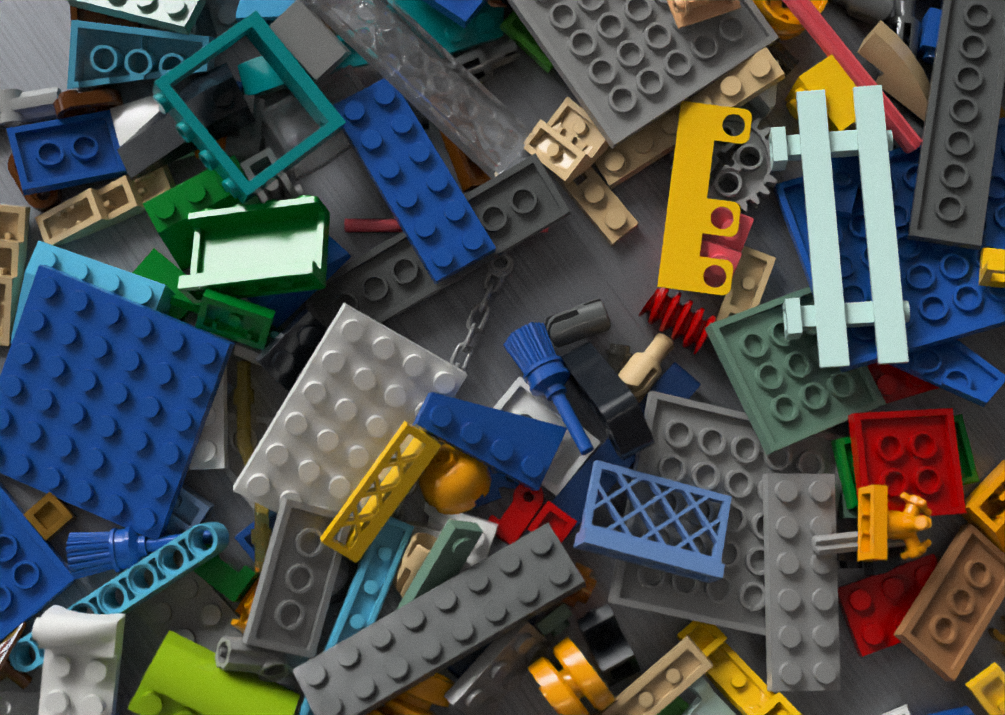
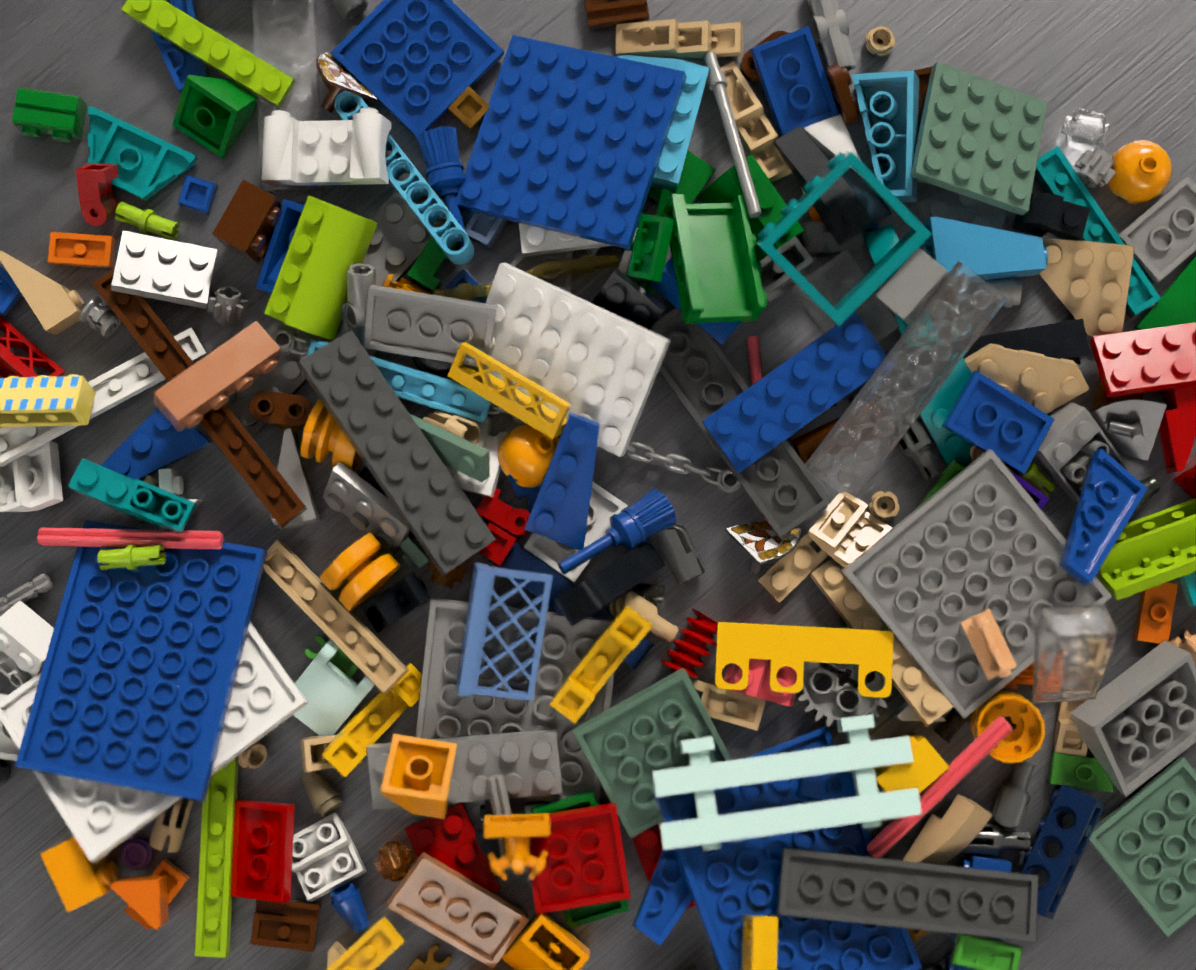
camera: 85 degrees right, 5 degrees up
none -> clear orange gear [373,841,416,881]
none -> light orange slope [381,734,457,819]
none -> yellow slope [549,605,653,723]
none -> light grey bar [704,52,762,218]
none -> shield [725,522,802,574]
none -> tan plate [865,26,895,57]
none -> tan plate [869,491,900,521]

